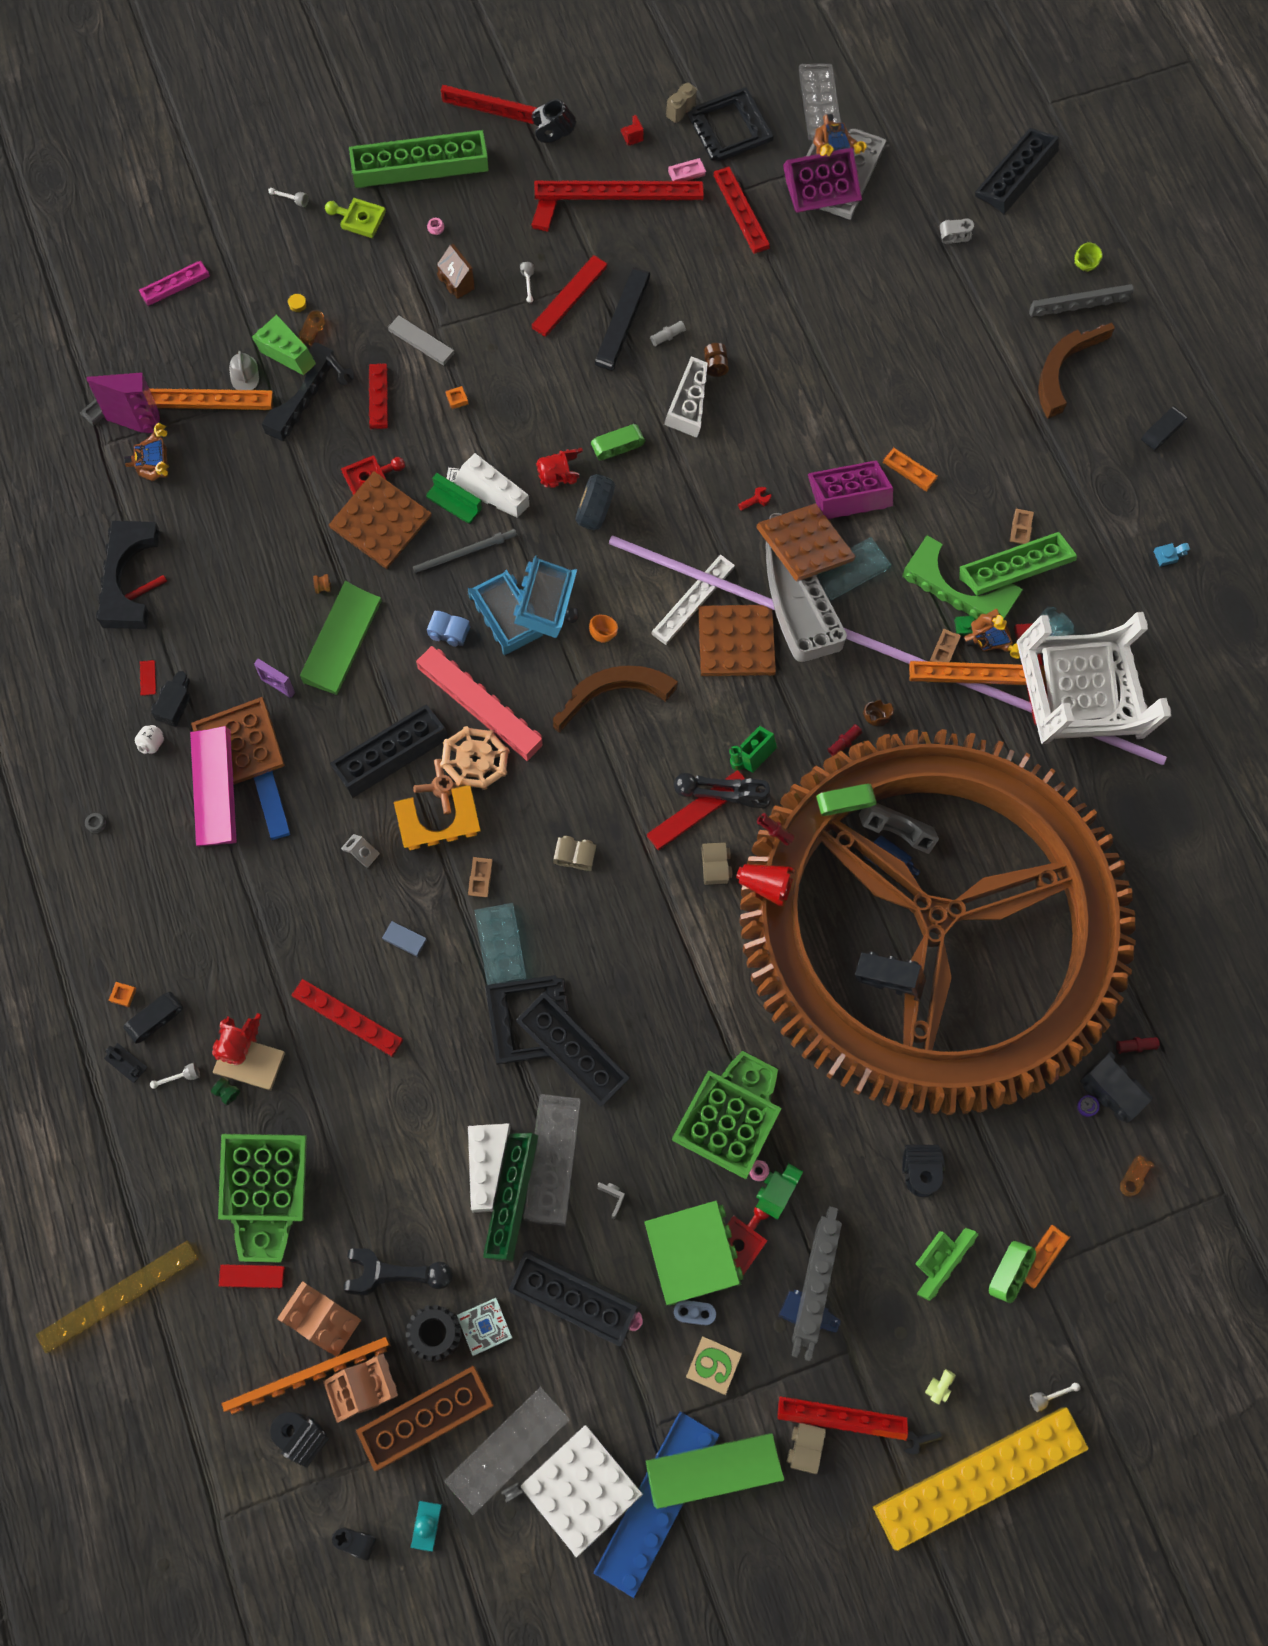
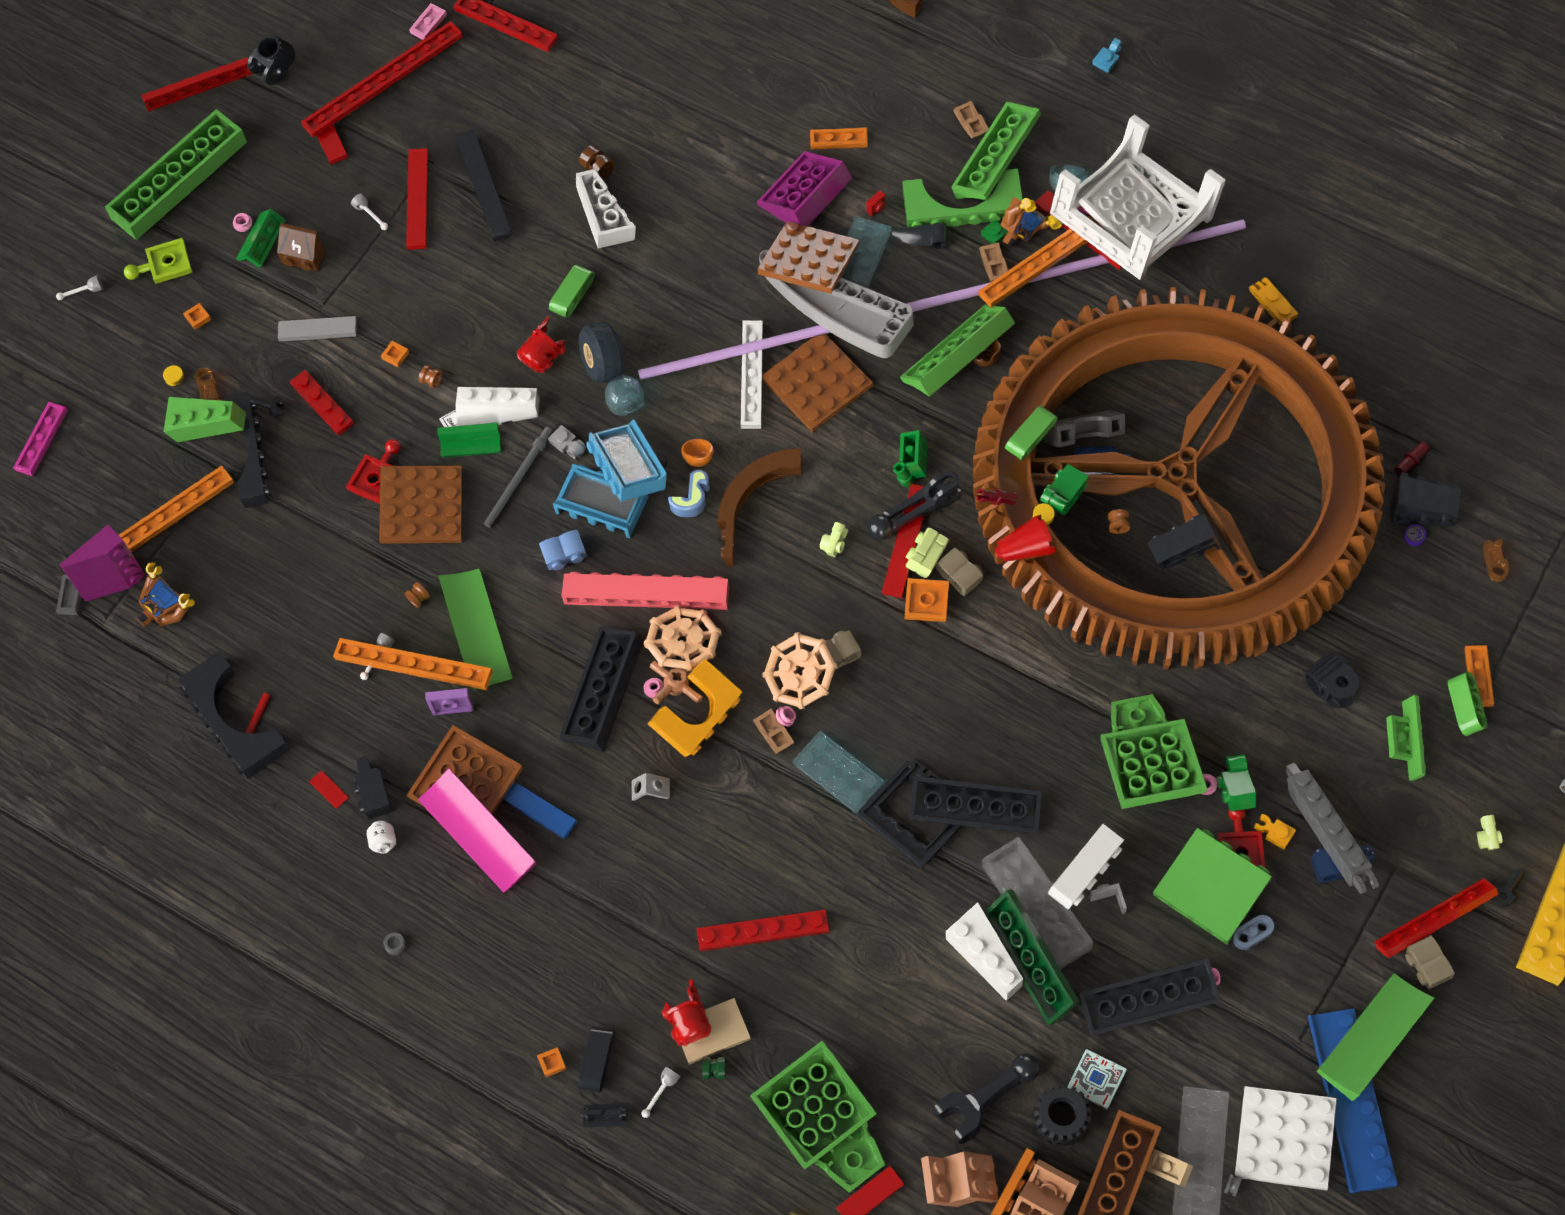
camera: 30 degrees left, 5 degrees down
light grey piece [229,351,259,390] -> none
sand blue tile [382,921,427,957] -> none
red panel [621,115,643,146] -> none
light grey pin [650,321,686,346] -> none
tile [686,1336,741,1395] -> none
red bar [738,487,771,511] -> none
dark red pin [827,724,863,756] -> none
none -> orange plate [183,303,211,330]
none -> green panel [236,209,286,267]
none -> orange plate [333,638,493,690]
none -> light grey hinge [360,633,395,680]
none -> dark orange wheel [419,364,442,388]
none -> light grey plate [548,425,586,459]
none -> clear light blue cylinder [605,375,645,416]
none -> bright pink plate [644,678,665,698]
none -> medium blue animal [668,470,710,518]
none -> light nougat plate [762,632,837,709]
none -> bright pink plate [776,706,796,727]
none -> yellowish green plate [820,522,848,557]
none -> red plate [866,190,886,217]
none -> black piece [892,224,948,249]
none -> bright green arch [900,304,1015,397]
none -> orange plate [905,578,949,622]
none -> yellowish green brick [906,528,949,578]
none -> yellow tile [1033,503,1054,525]
none -> green hinge [1040,464,1089,516]
none -> white wedge [1048,824,1124,910]
none -> dark orange wheel [1108,509,1130,534]
none -> tan plate [1146,1149,1193,1188]
none -> light orange hinge [1249,277,1298,326]
none -> light orange plate [1254,814,1296,850]

